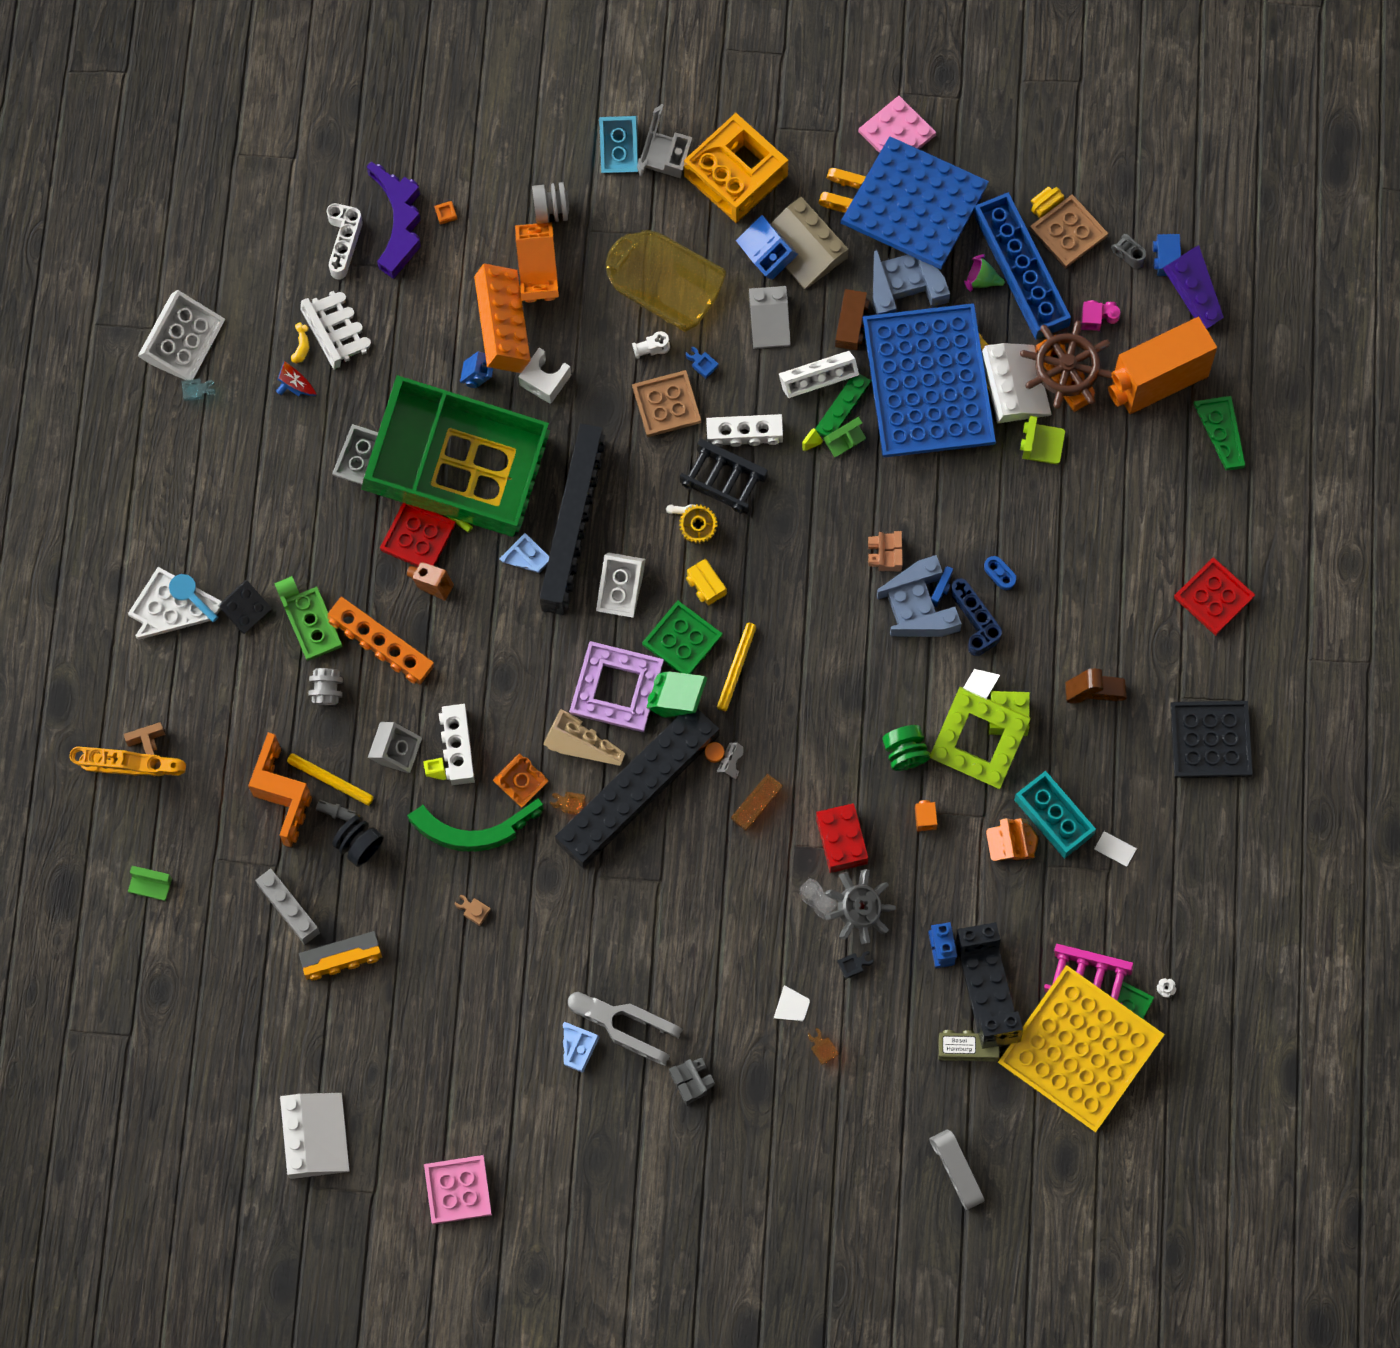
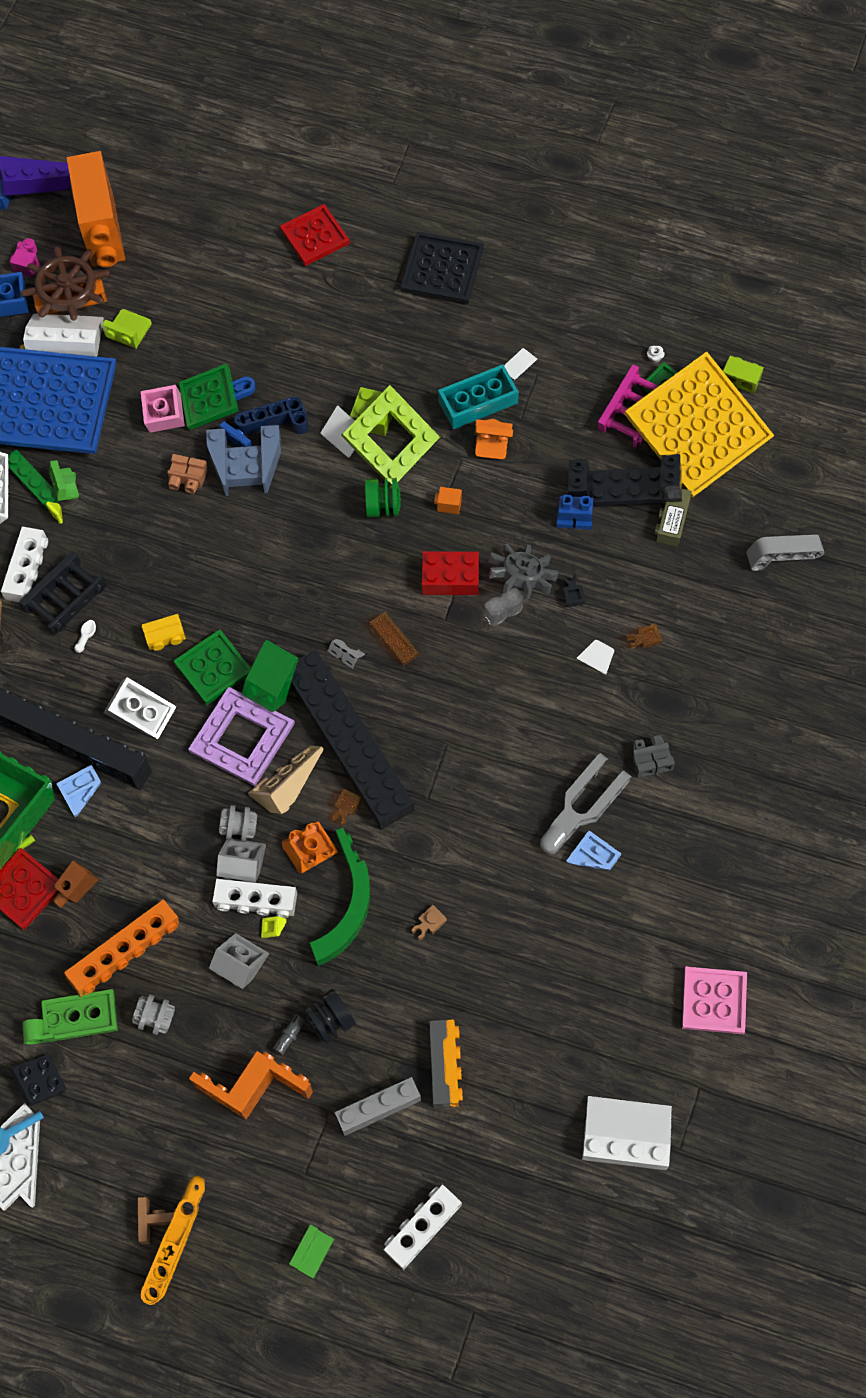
camera: 75 degrees left, 5 degrees down
yellow axle [287,753,373,806] -> none
yellow brick [679,504,717,544] -> none
orange tile [705,742,724,763] -> none
yellow axle [717,623,756,711] -> none
reddish brown beam [1065,668,1127,703] -> none
green wing [1193,396,1245,471] -> none
none -> bright pink brick [141,385,185,433]
none -> green plate [179,363,238,430]
none -> light grey slope [217,838,266,883]
none -> light grey piece [219,805,257,842]
none -> white brick [384,1185,462,1270]
none -> lime brick [723,356,764,394]

